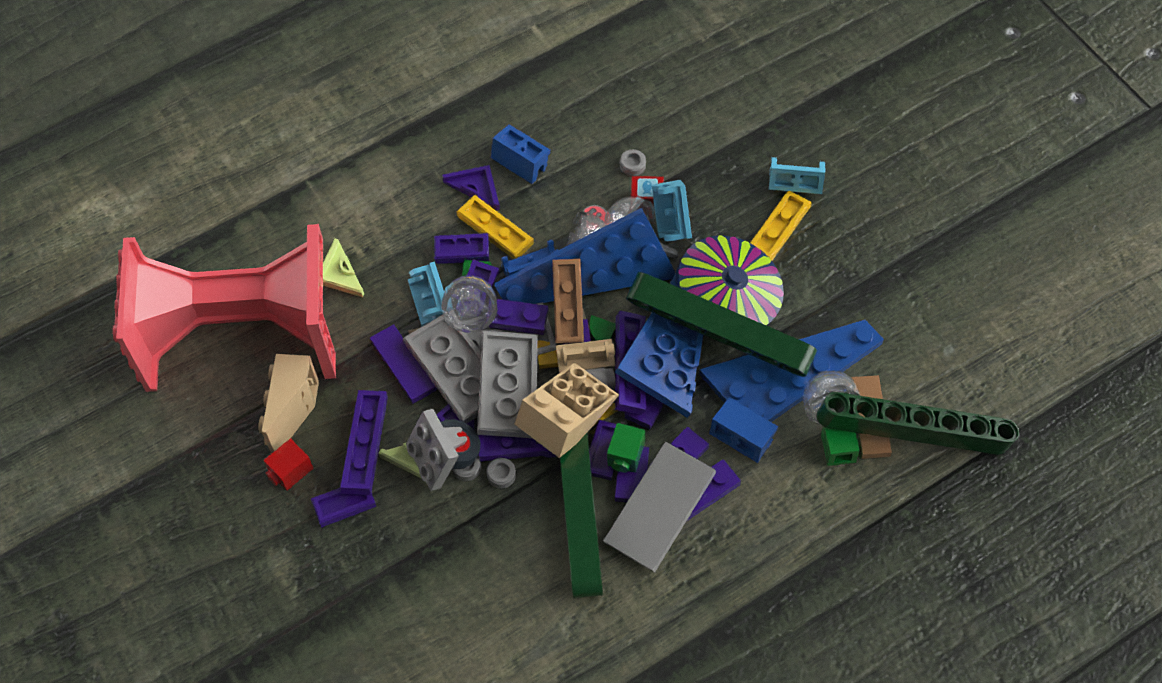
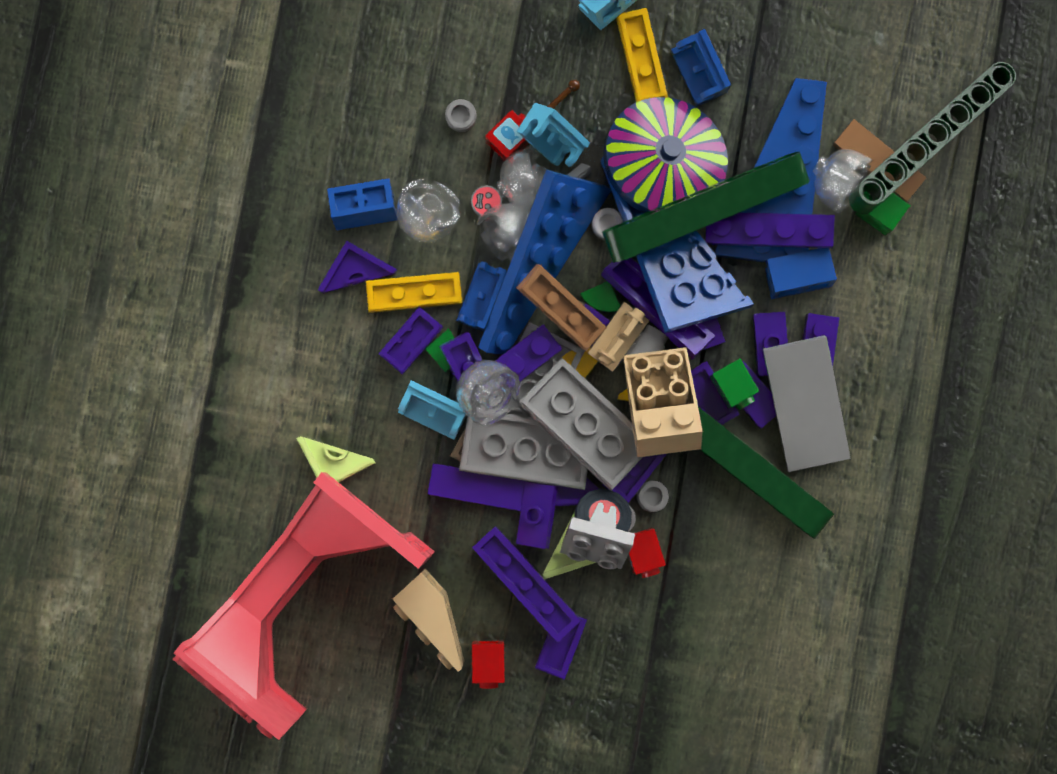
camera: 50 degrees left, 25 degrees up
none -> clear cylinder [396,179,461,242]
none -> dark purple plate [516,481,558,549]
none -> reddish brown hinge [547,79,580,109]
none -> red brick [628,528,666,578]
none -> blue hinge [671,29,731,106]
none -> dark purple plate [705,212,835,249]

